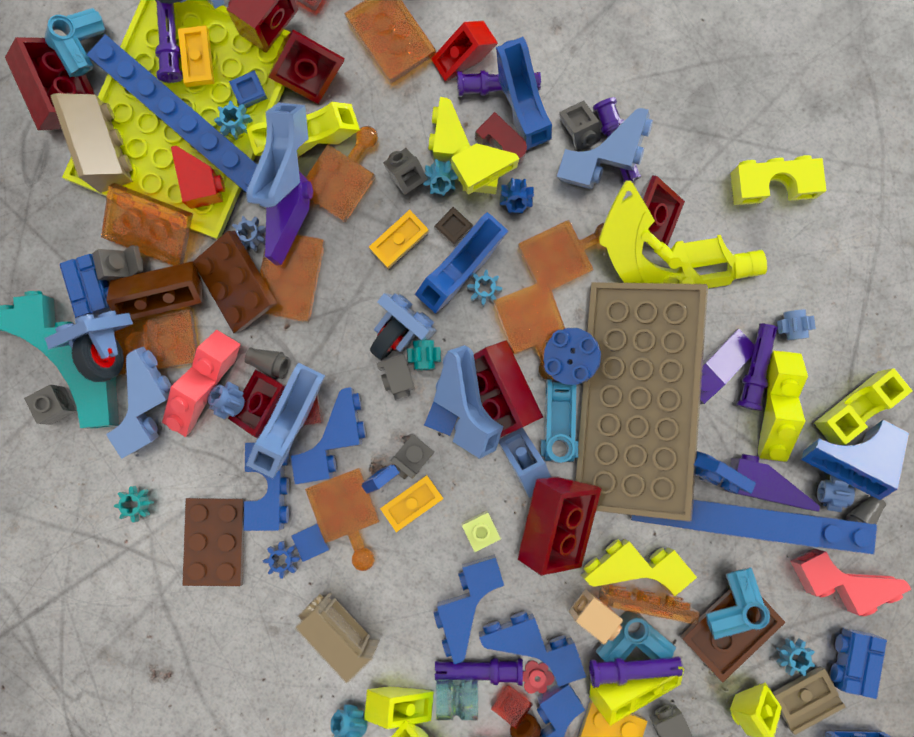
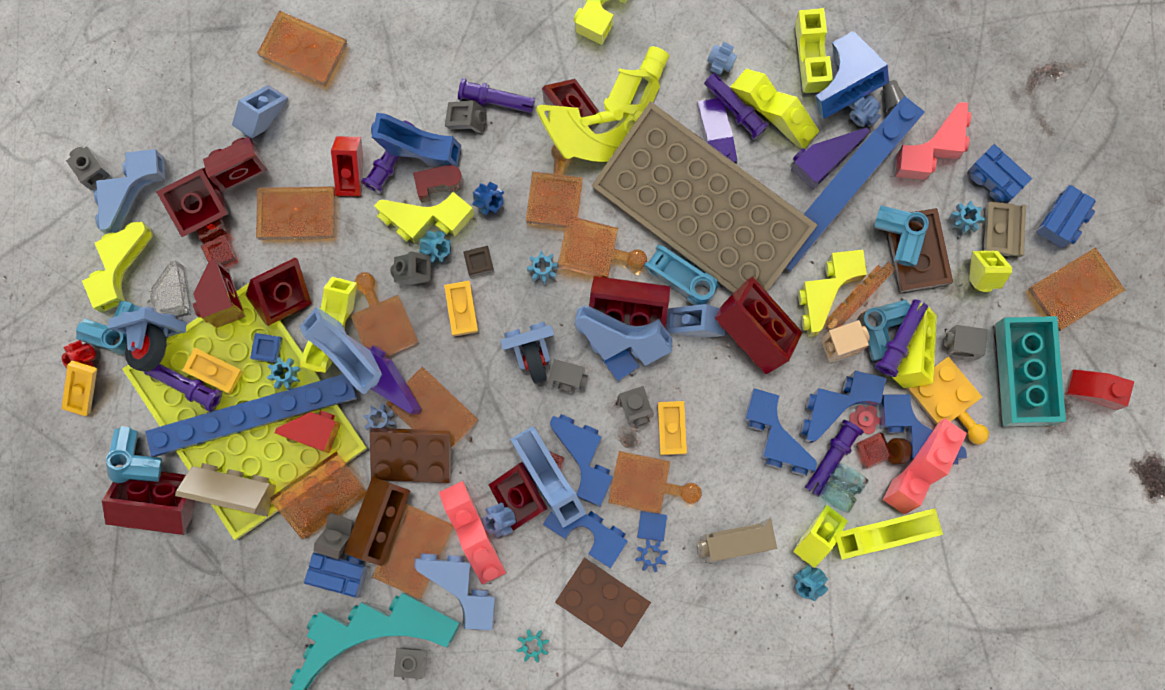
camera: 50 degrees left, 5 degrees down
plate [45,311,133,382] -> none
dark grey cone [245,347,290,379] -> none
blue tile [361,464,399,494] -> none
teal gear [407,340,441,371] -> none
blue arch [415,212,509,314] -> none
neon yellow slope [451,143,519,195] -> none
yellowish green brick [461,511,501,552] -> none
blue plate [544,328,601,385] -> none
medium blue arch [557,108,653,190] -> none
blue plate [694,451,756,494] -> none

